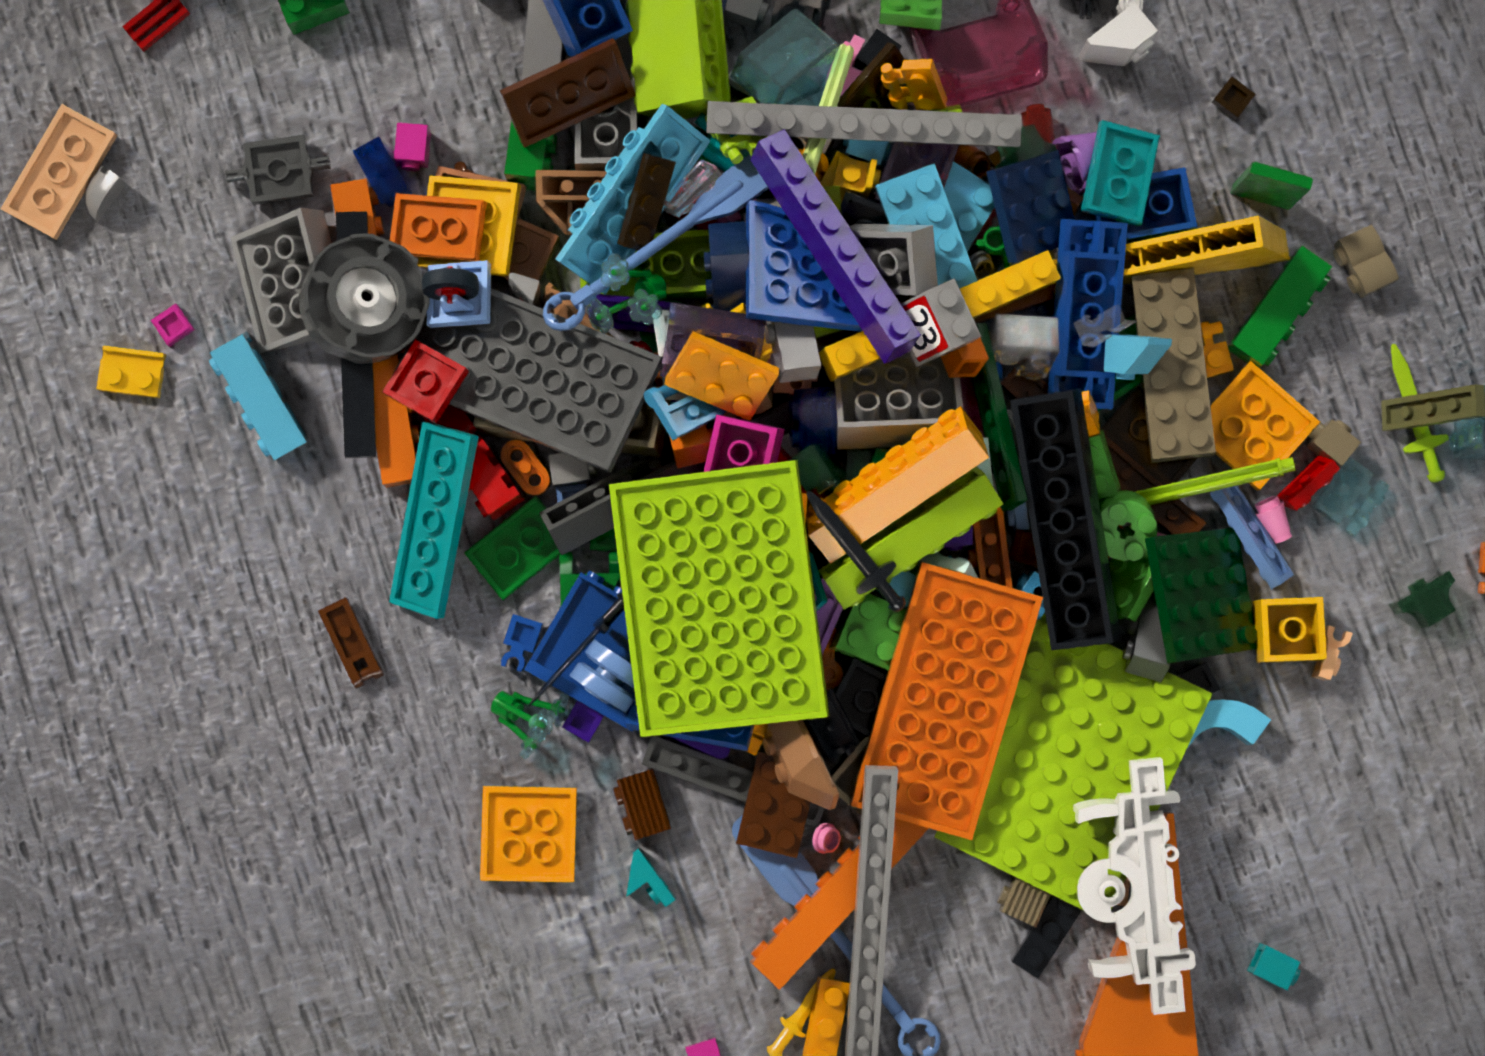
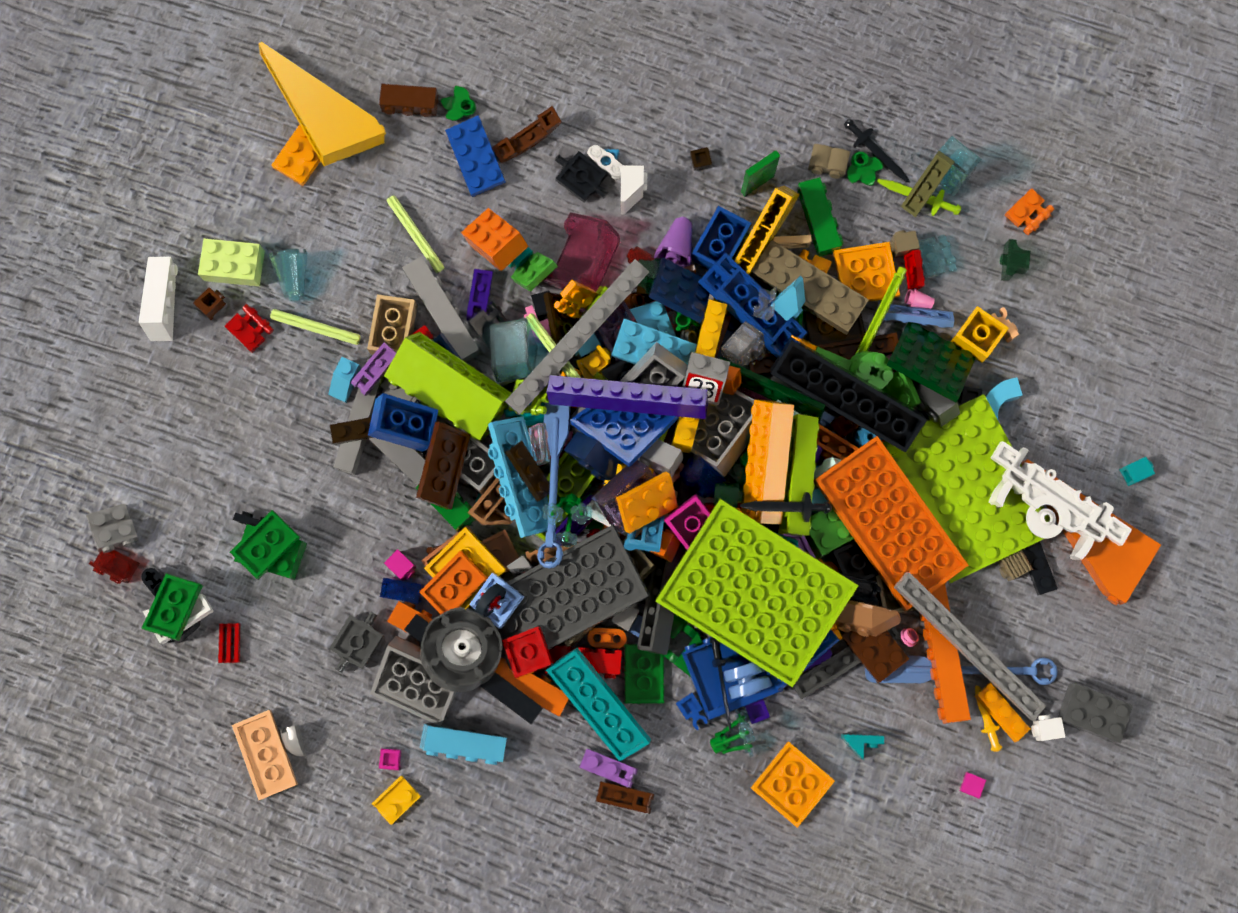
camera: 45 degrees left, 5 degrees down
reddish brown brick [613,769,671,840] -> none
teal tile [1081,120,1160,226] -> none
none -> medium lavender plate [579,749,638,788]
none -> tan tile [773,235,811,249]
none -> black sword [844,119,909,183]
none -> green plate [847,152,883,186]

